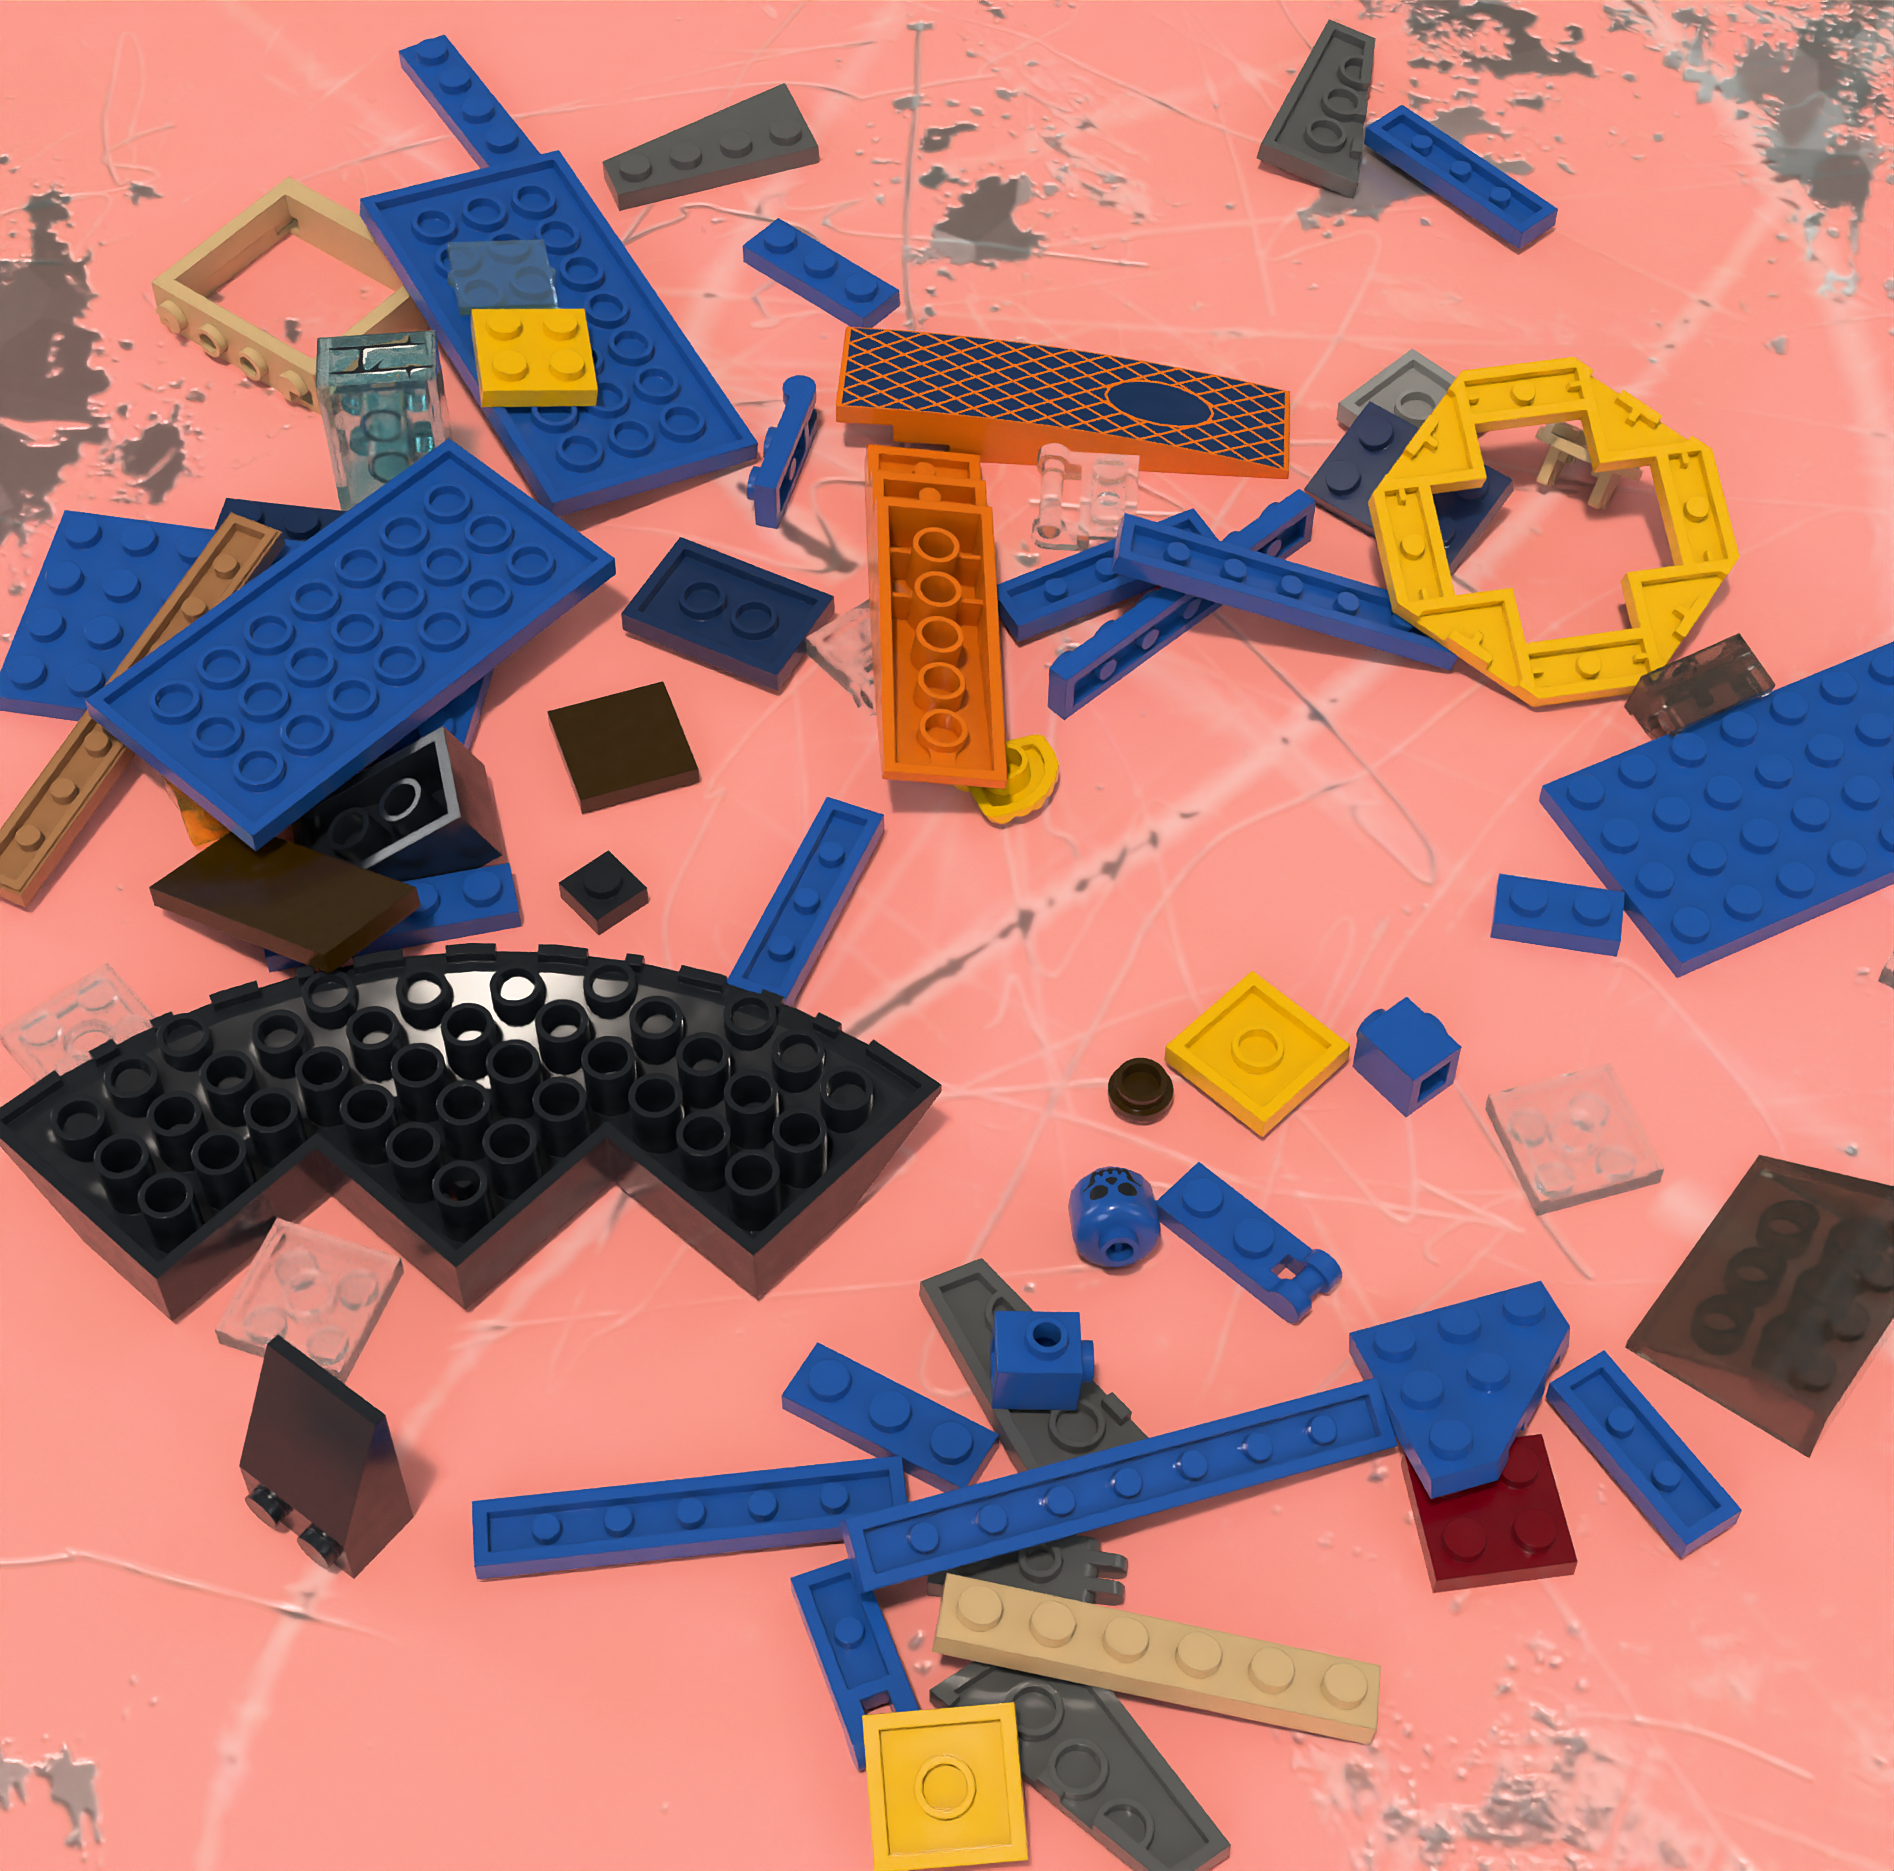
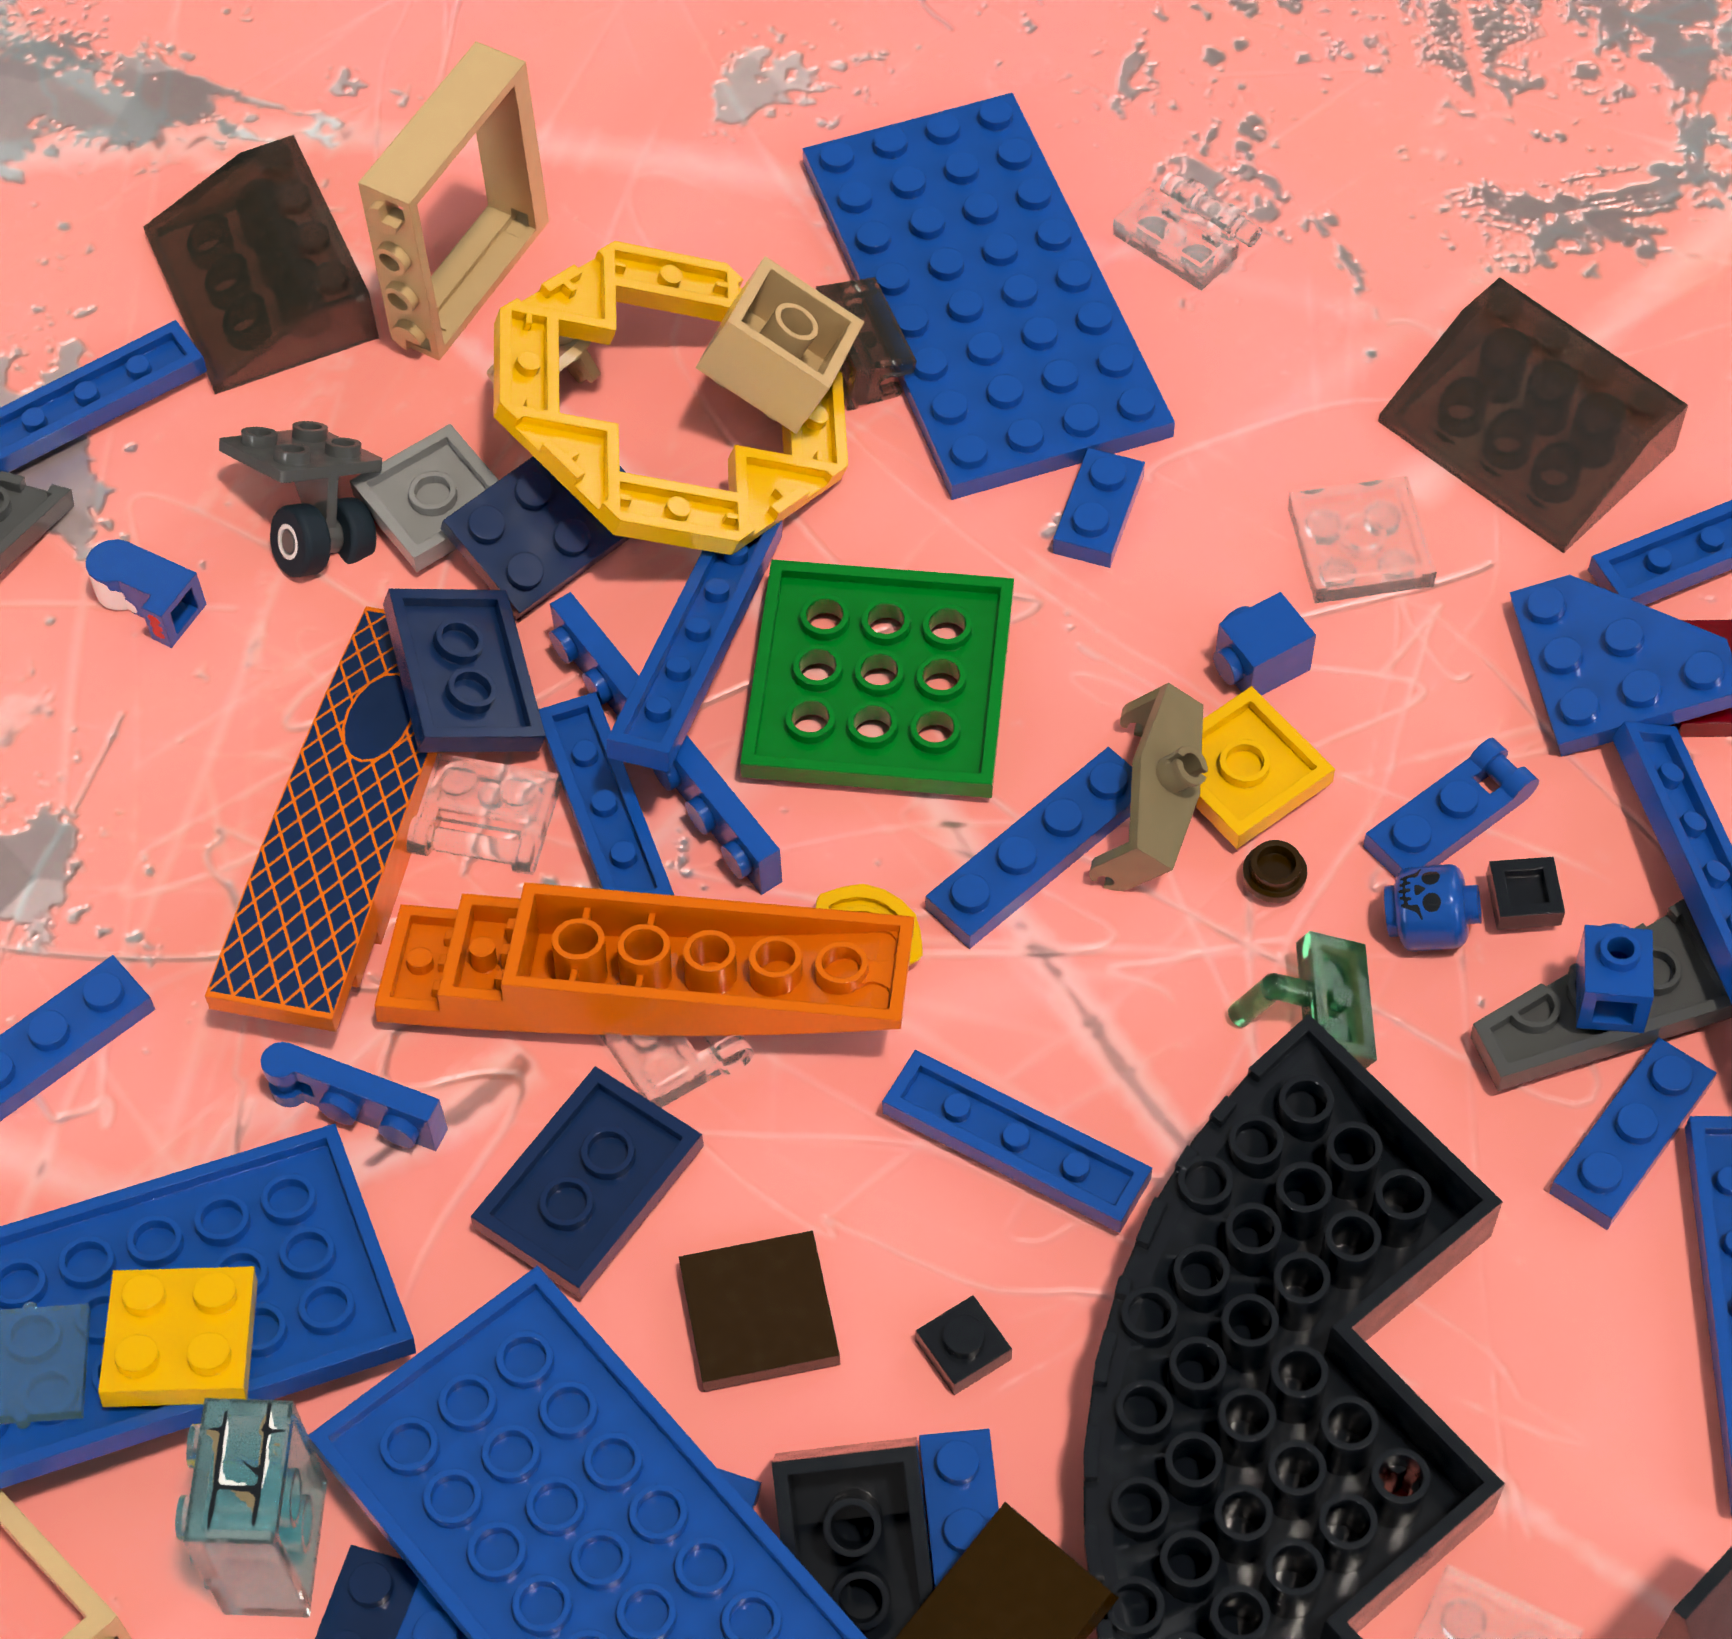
camera: 80 degrees left, 5 degrees up
none -> blue leg [85,539,207,648]
none -> clear smoke slope [143,135,379,395]
none -> dark grey plate [219,421,382,577]
none -> tan window [358,41,549,361]
none -> dark blue plate [383,588,546,752]
none -> tan brick [695,256,864,434]
none -> green piece [740,559,1014,798]
none -> blue plate [925,746,1132,949]
none -> dark tan piece [1089,682,1208,891]
none -> clear green plate [1228,931,1377,1068]
none -> black plate [1486,857,1565,930]

